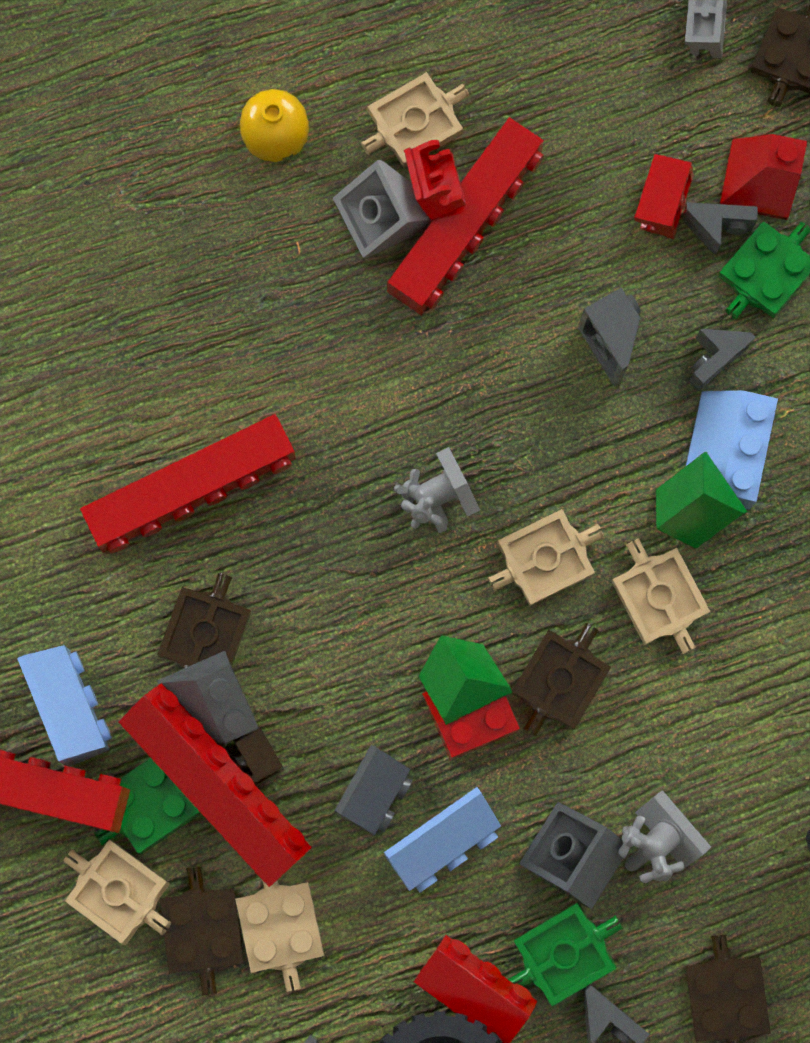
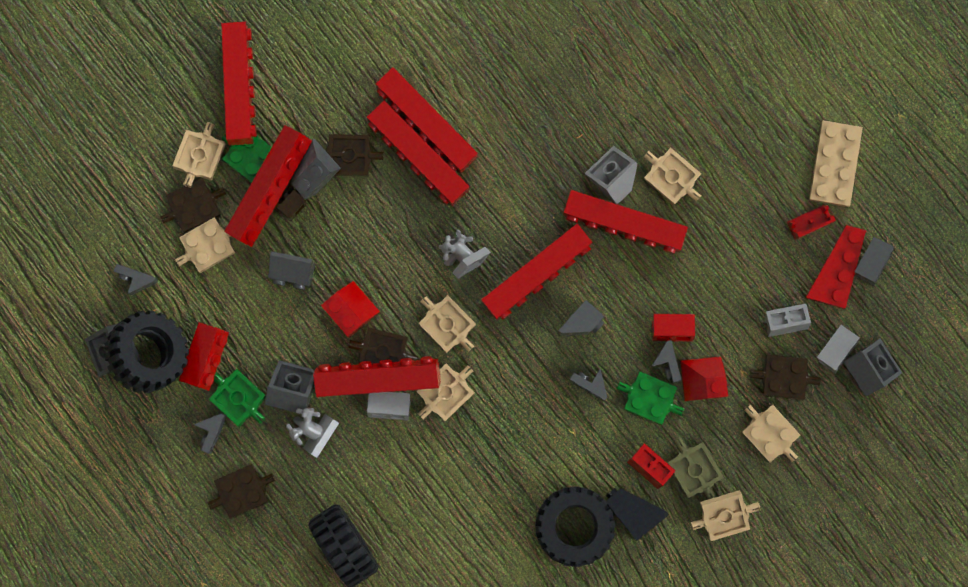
camera: 75 degrees right, 5 degrees up
light blue slope [17,645,112,766] -> none
yellow cylinder [239,89,309,162] -> none
light blue slope [384,787,501,893] -> none
red hinge [404,140,466,221] -> none
green slope [419,635,512,725] -> none
green slope [656,452,747,548] -> none
light blue slope [686,390,778,510] -> none
none -> red brick [313,356,441,397]
none -> red brick [367,100,470,206]
none -> light grey hinge [367,392,410,420]
none -> red brick [481,223,593,320]

